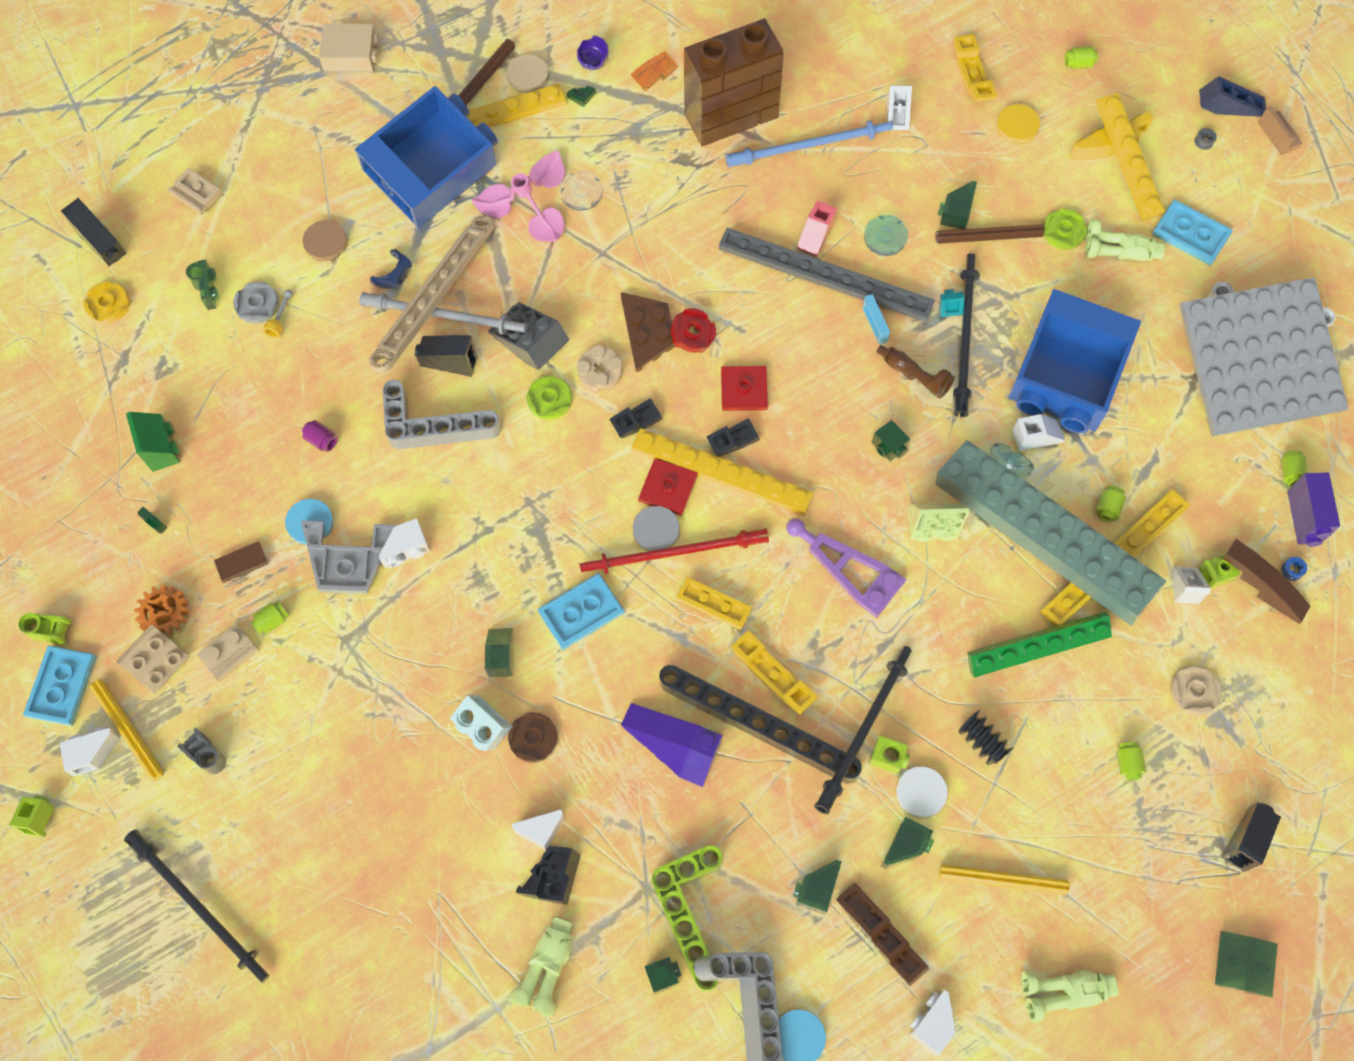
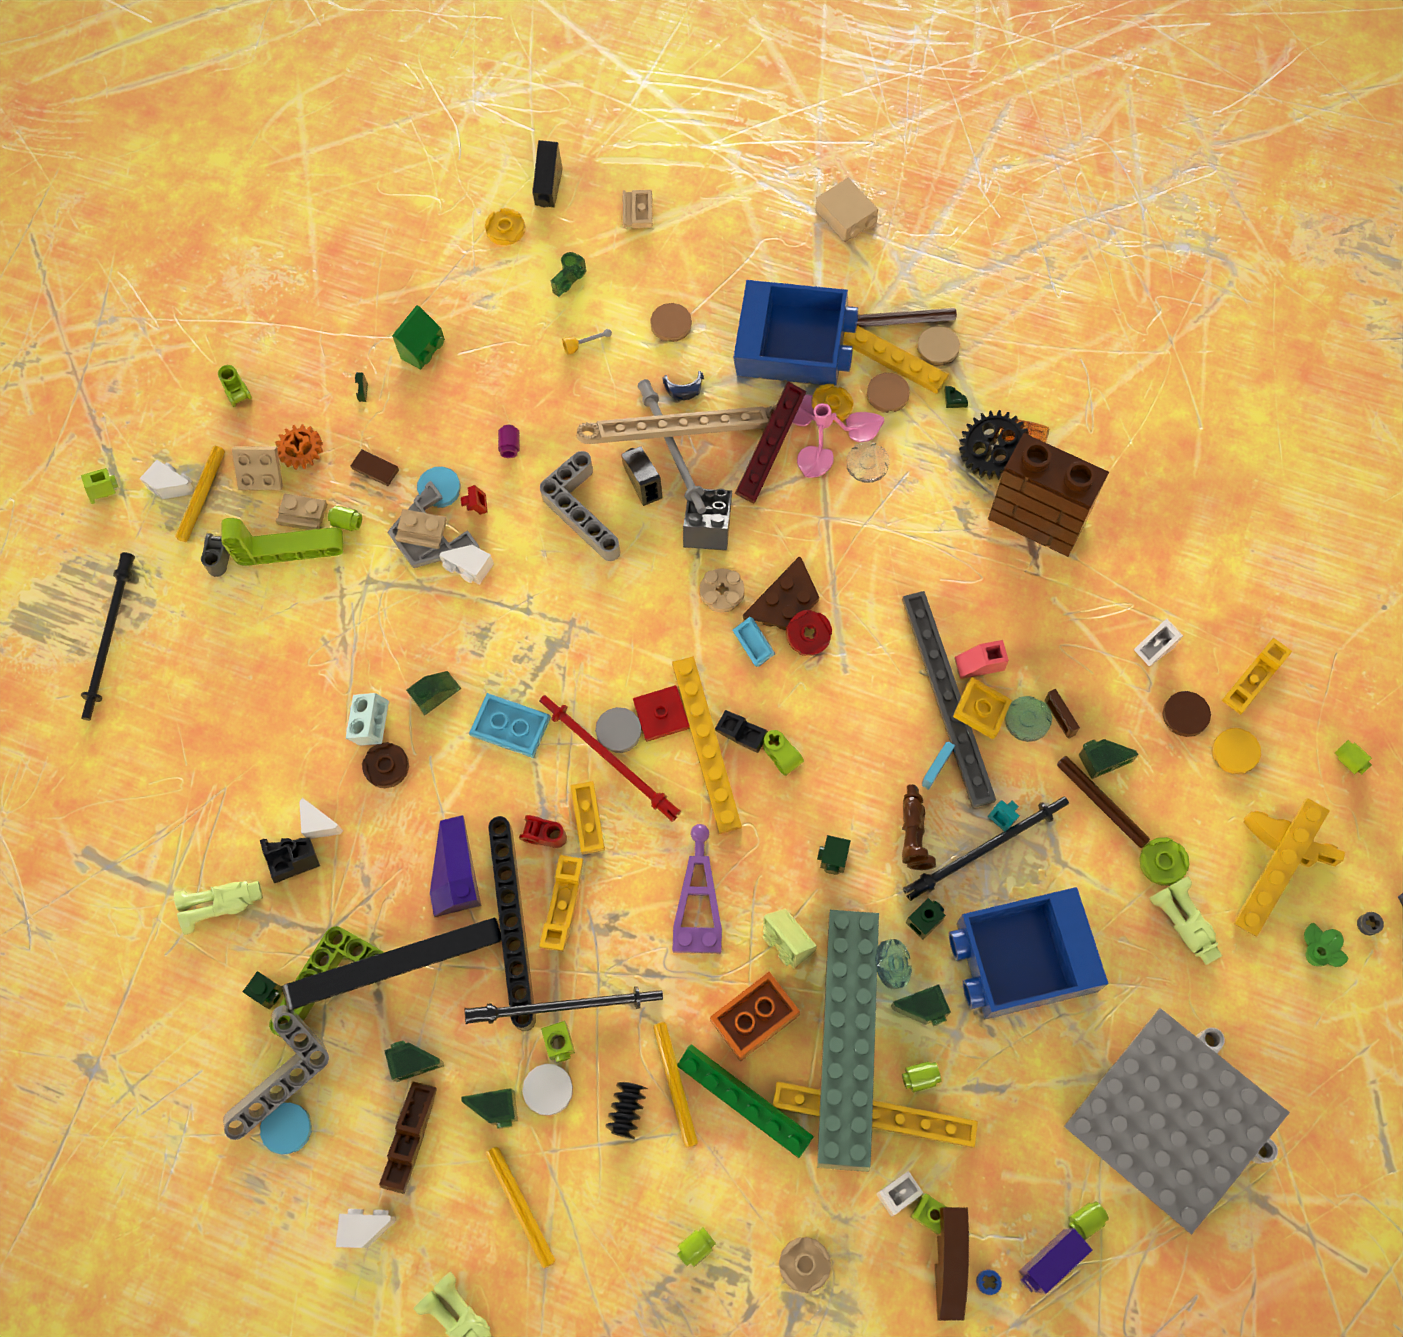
camera: 55 degrees right, 0 degrees up
medium azure tile [23,645,97,726] -> none
light grey tile [233,281,279,324] -> none
lime tile [526,376,572,420] -> none
dark purple hair [577,35,608,70] -> none
black slope [609,398,663,439] -> none
red plate [721,366,768,411] -> none
medium blue bar [725,120,893,168] -> none
white slope [1012,414,1065,451] -> none
medium azure tile [1152,199,1233,266] -> none
none -> lime beam [221,518,343,566]
none -> black beam [282,917,502,1010]
none -> tan plate [395,509,447,549]
none -> red tile [460,485,488,515]
none -> red piece [519,815,567,848]
none -> yellow axle [653,1022,698,1148]
none -> orange brick [710,972,800,1062]
none -> medium azure tile [733,617,775,667]
none -> dark red tile [734,381,807,504]
none -> lime piece [763,730,804,776]
none -> yellow tile [811,384,854,422]
none -> medium nougat tile [867,373,909,413]
none -> clear green slope [891,984,951,1026]
none -> dark green brick [906,898,946,940]
none -> yellow tile [953,677,1012,739]
none -> black gear [959,410,1029,480]
none -> reddish brown tile [1045,689,1080,739]
none -> reddish brown tile [1162,691,1211,737]
none -> bright green plate [1304,923,1349,967]

